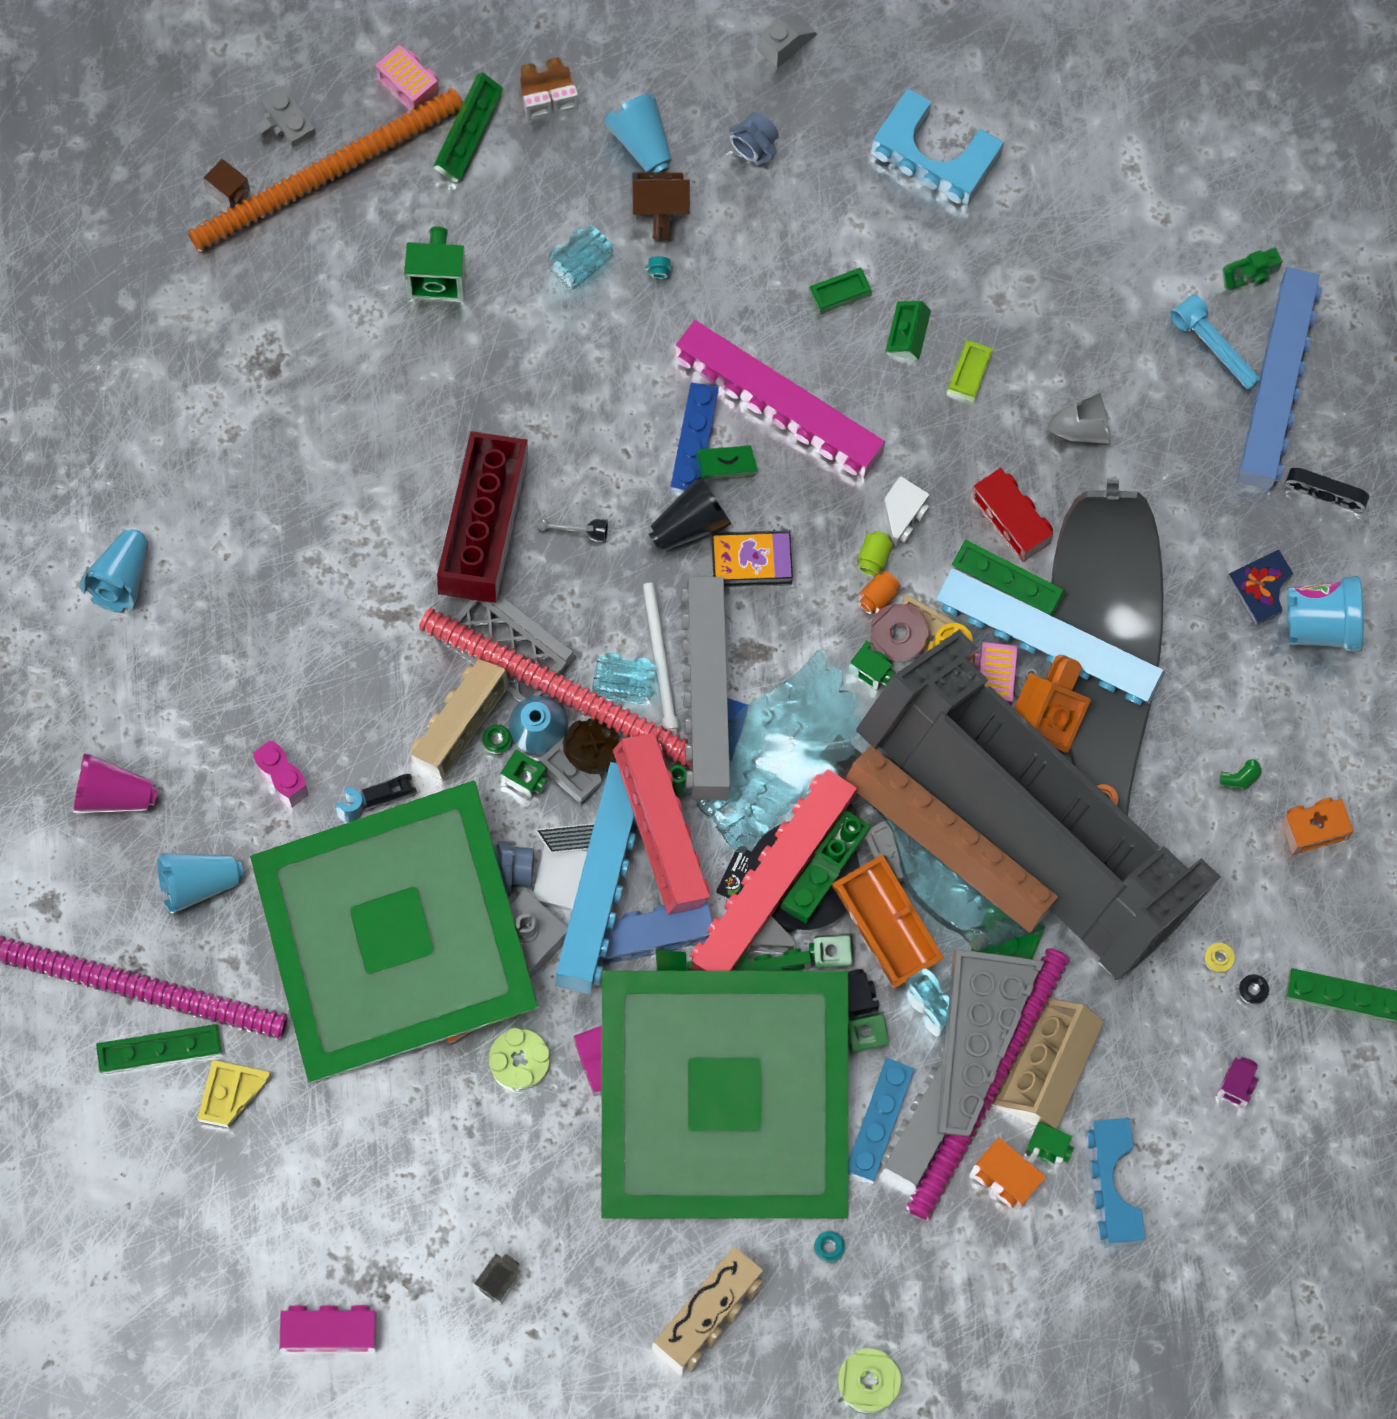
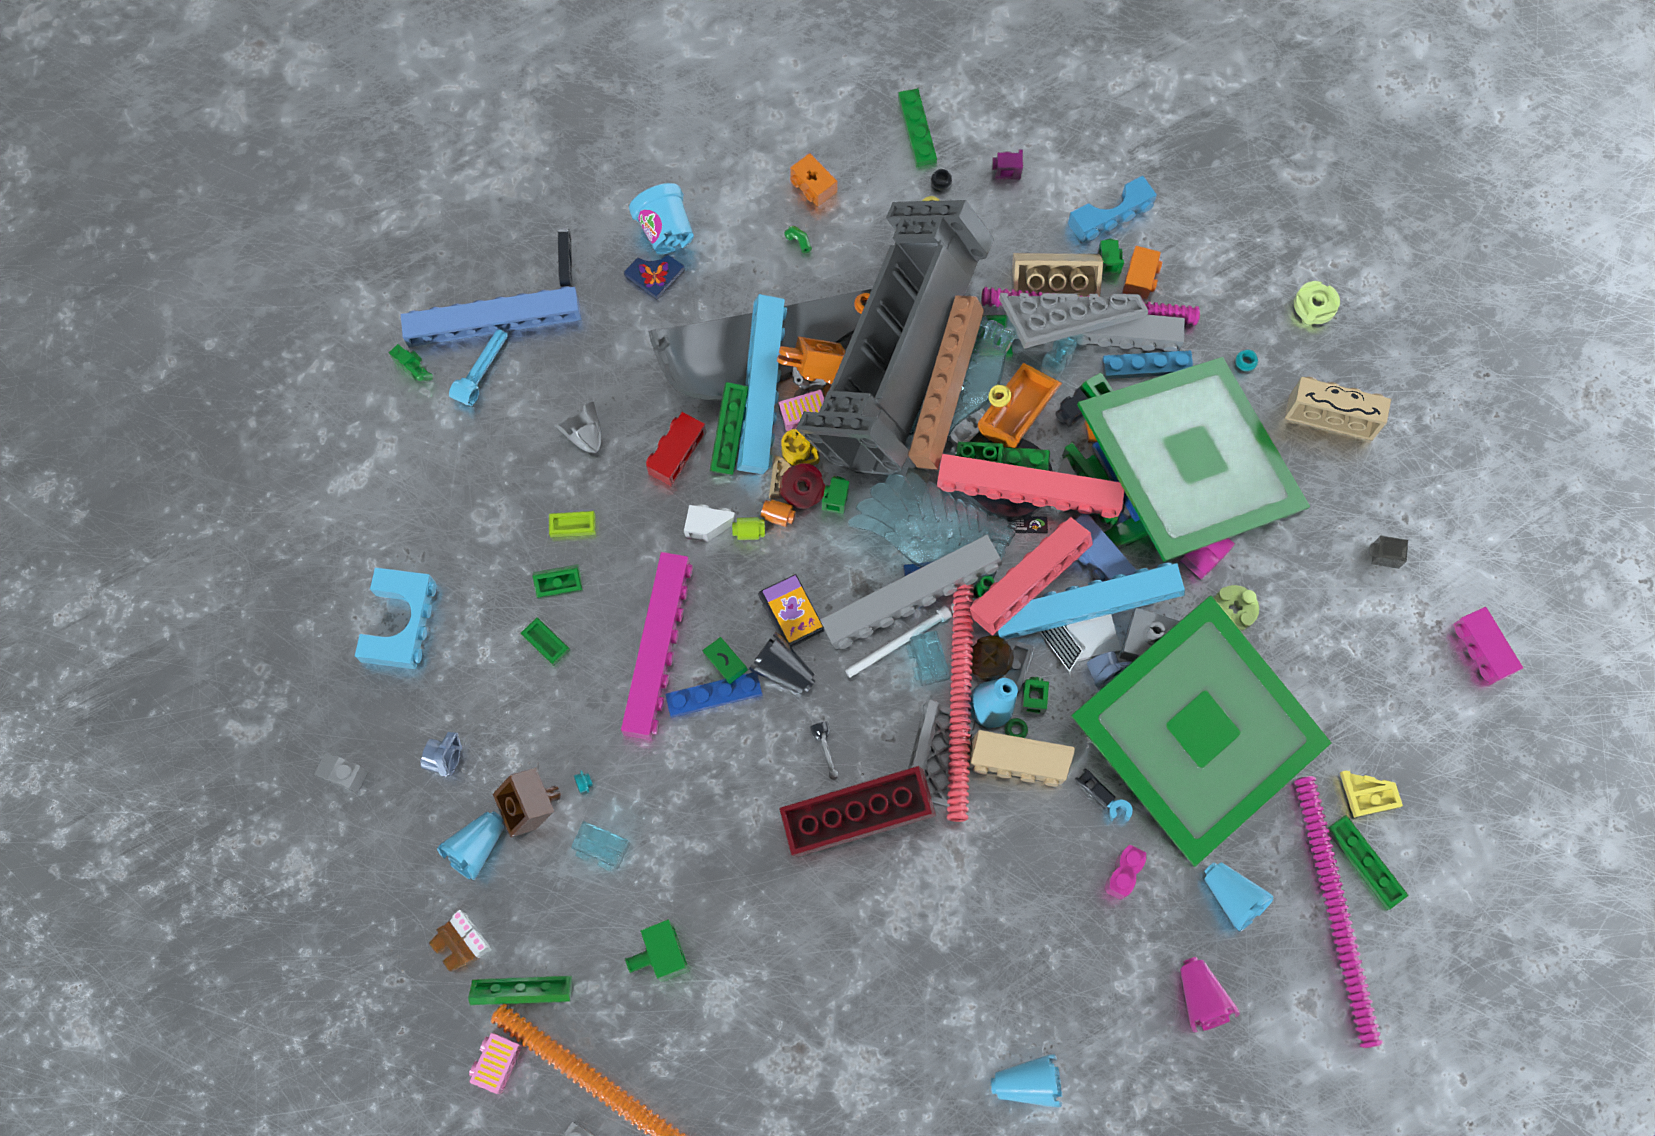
camera: 110 degrees left, 0 degrees up
brick [809,933,854,968] -> none
none -> light yellow plate [988,385,1011,407]

